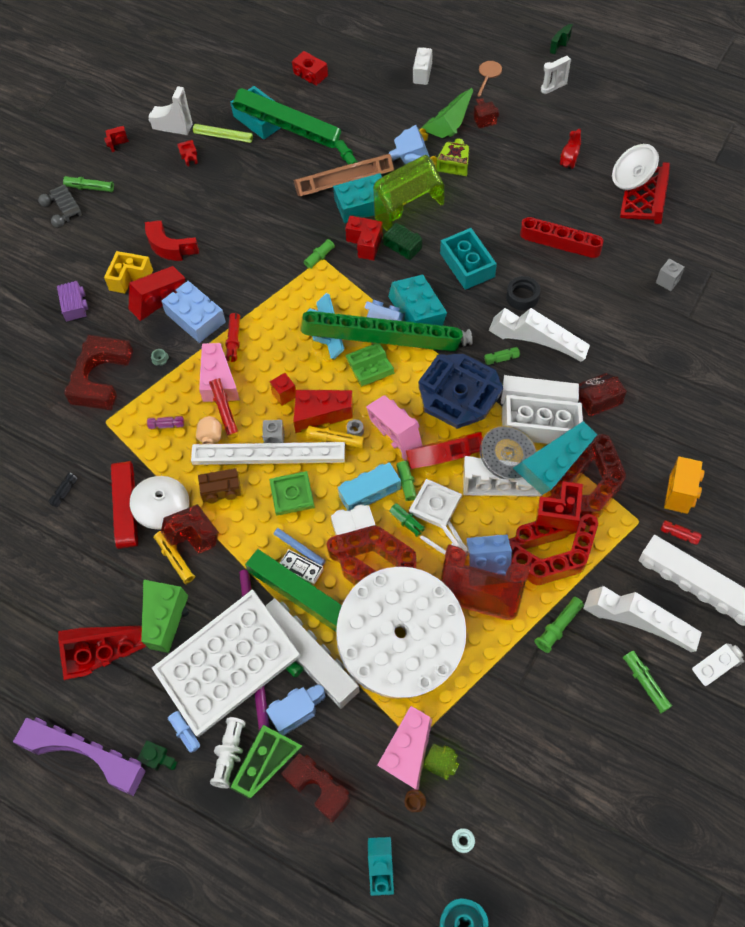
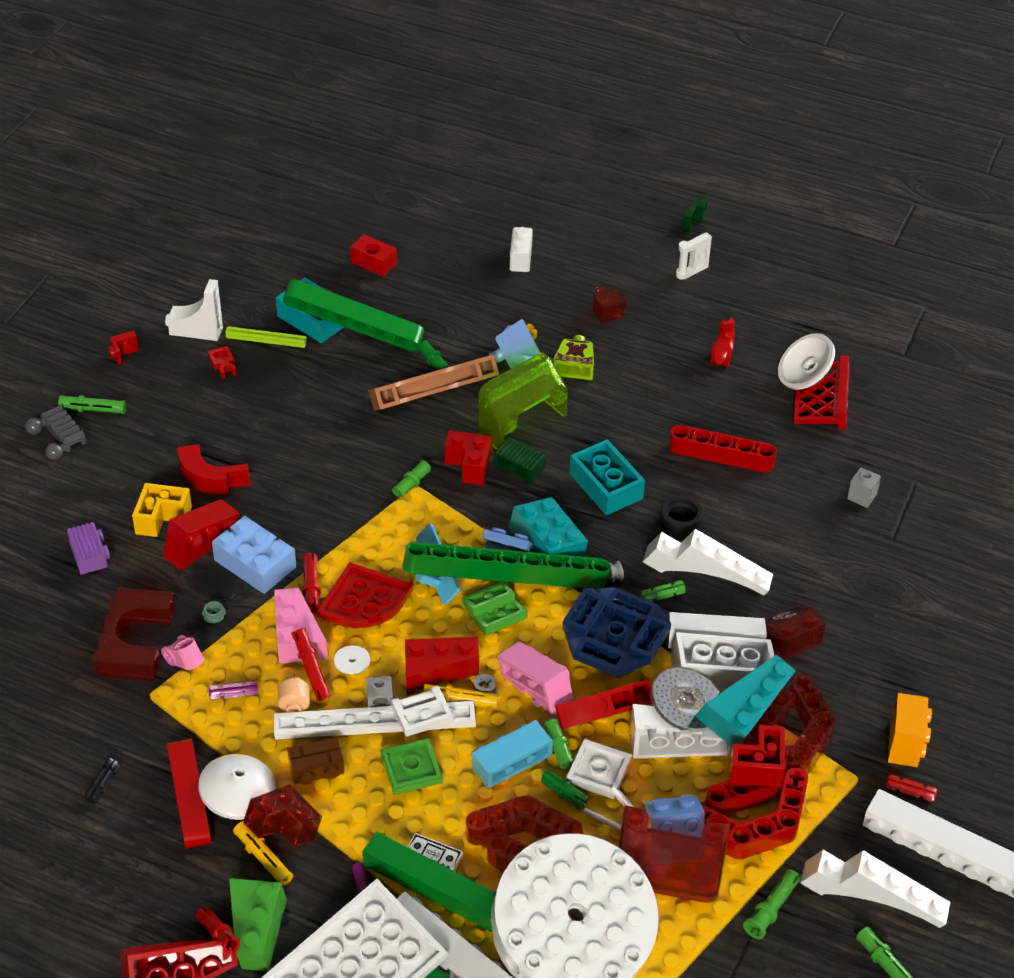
camera: 10 degrees left, 15 degrees down
red brick [269,373,296,406] -> none
medium blue piece [274,528,326,566] -> none
white brick [331,505,376,542] -> none
teal brick [333,173,391,223] -> none
bright green wedge [421,88,473,138] -> none
nougat piece [478,61,502,97] -> none
white bracket [692,644,745,686] -> none
none -> bright pink piece [161,635,204,670]
none -> red pin [196,906,240,954]
none -> red plate [317,562,413,629]
none -> white piece [334,645,370,675]
none -> white plate [390,685,453,737]

